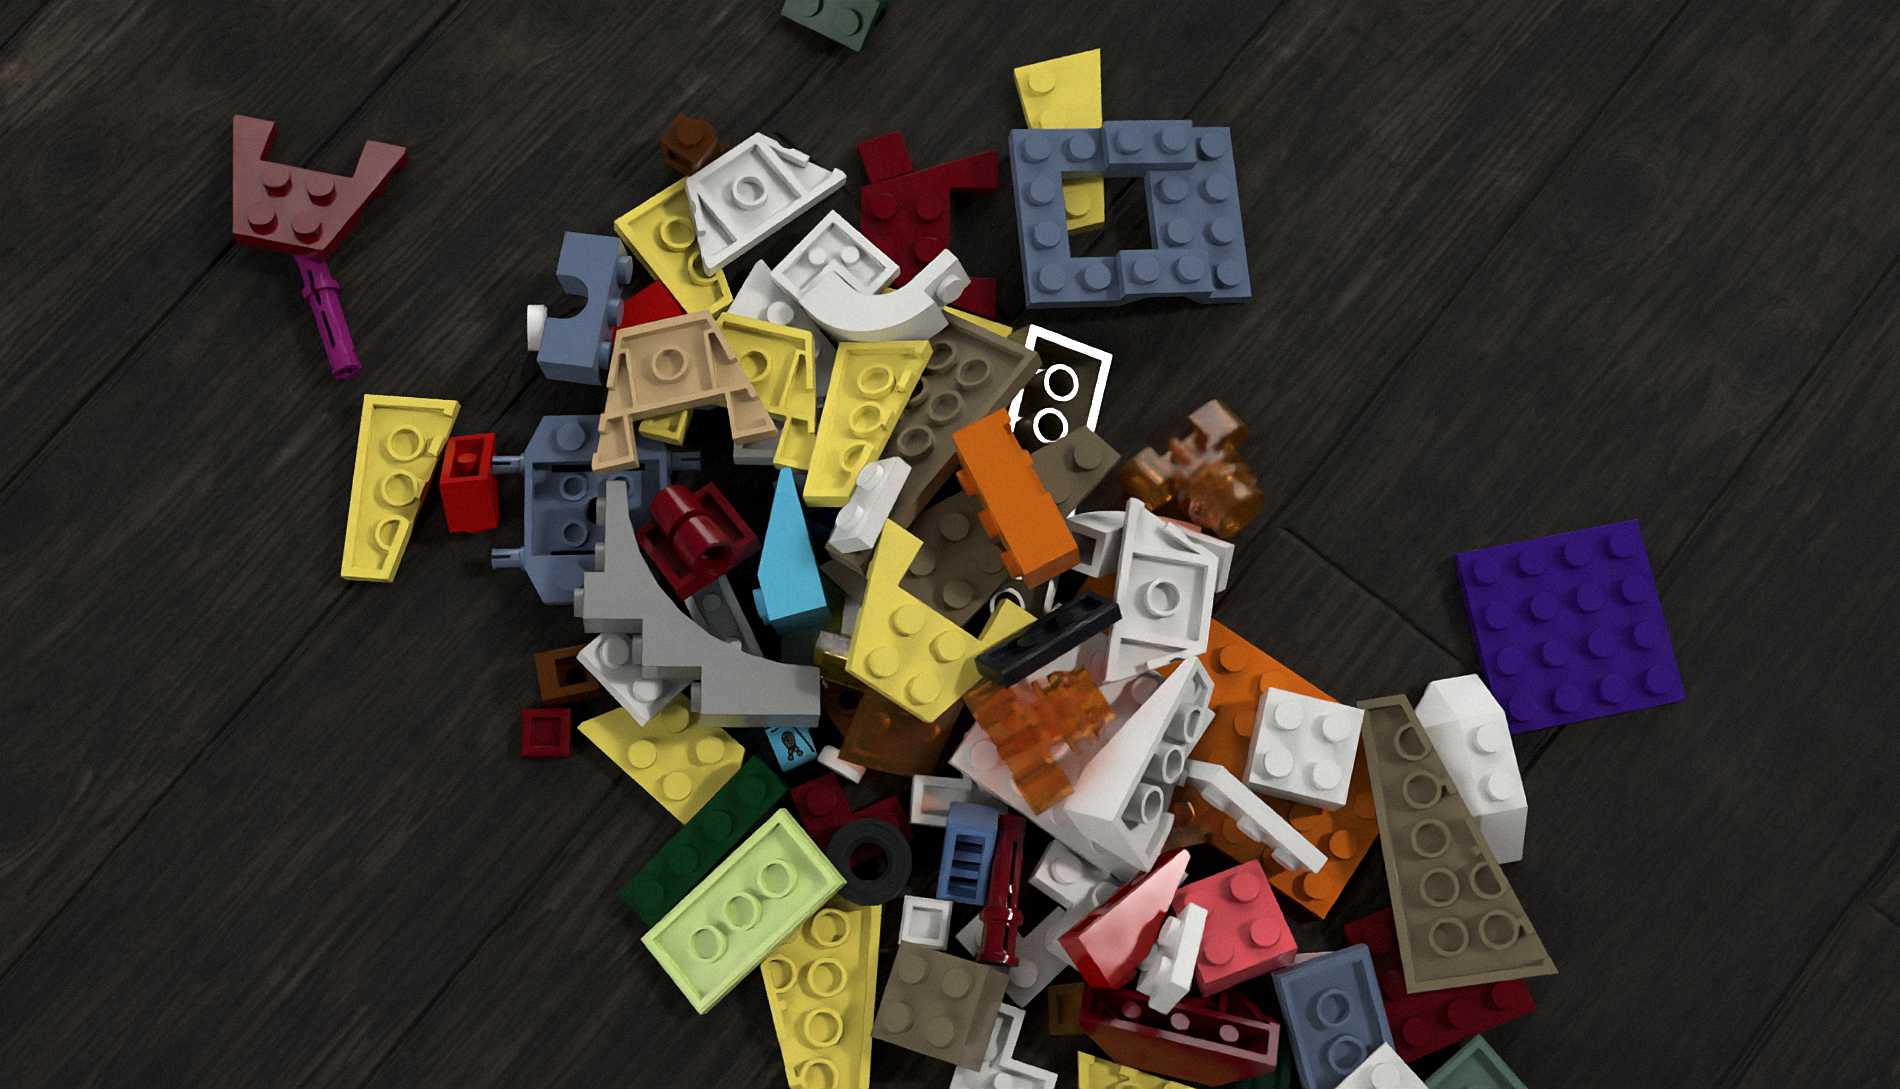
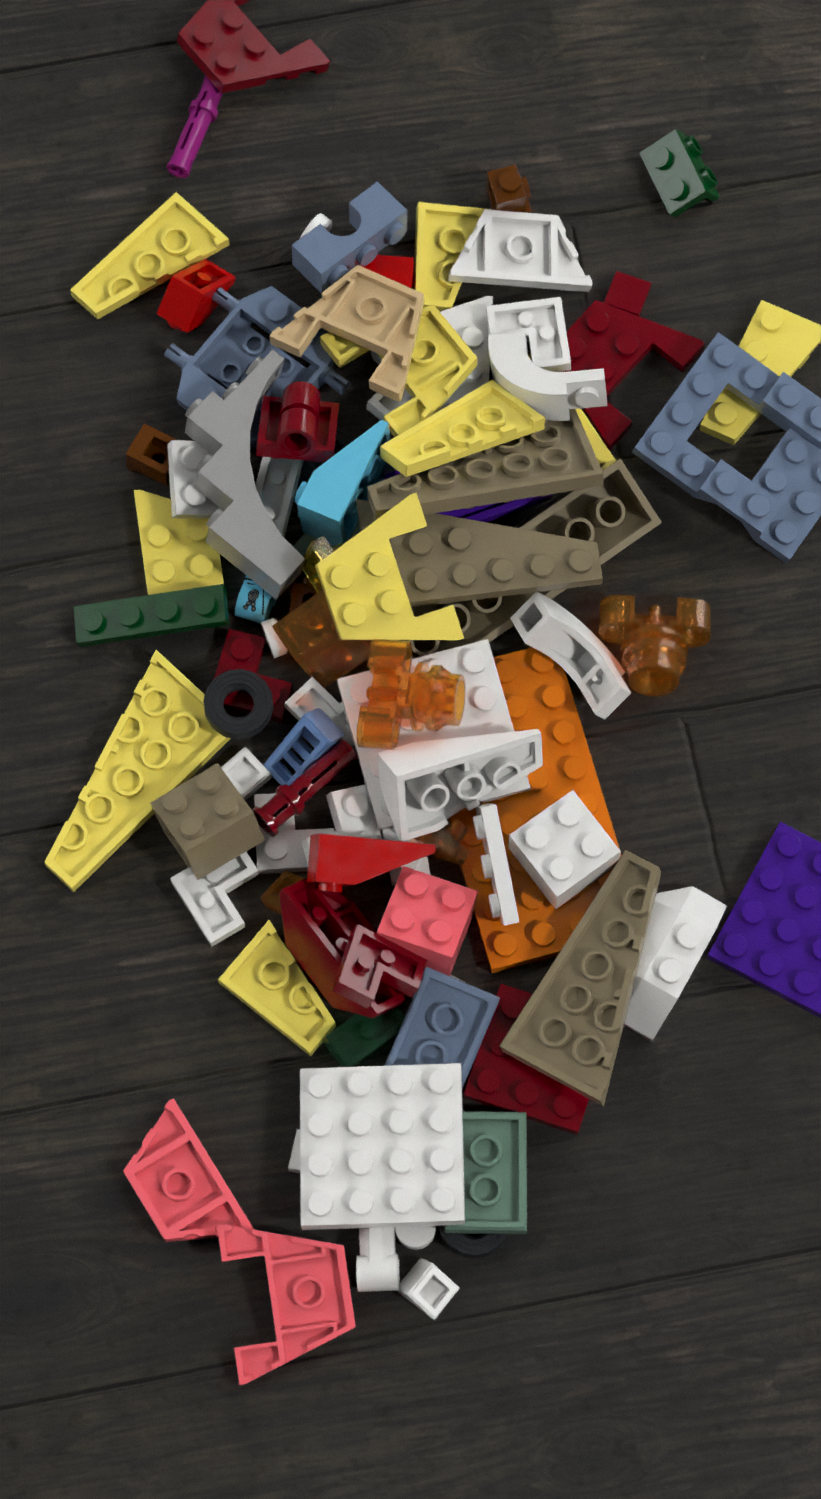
camera: 45 degrees right, 5 degrees down
dark red tile [521,708,573,758] -> none
yellowish green tile [641,808,847,1015] -> none
white plate [829,457,912,554] -> none
orange wedge [952,407,1081,590] -> none
black tile [974,590,1122,689] -> none
white wing [1102,498,1219,684] -> none
white plate [1136,902,1208,1015] -> none
none -> dark red plate [332,924,427,1008]

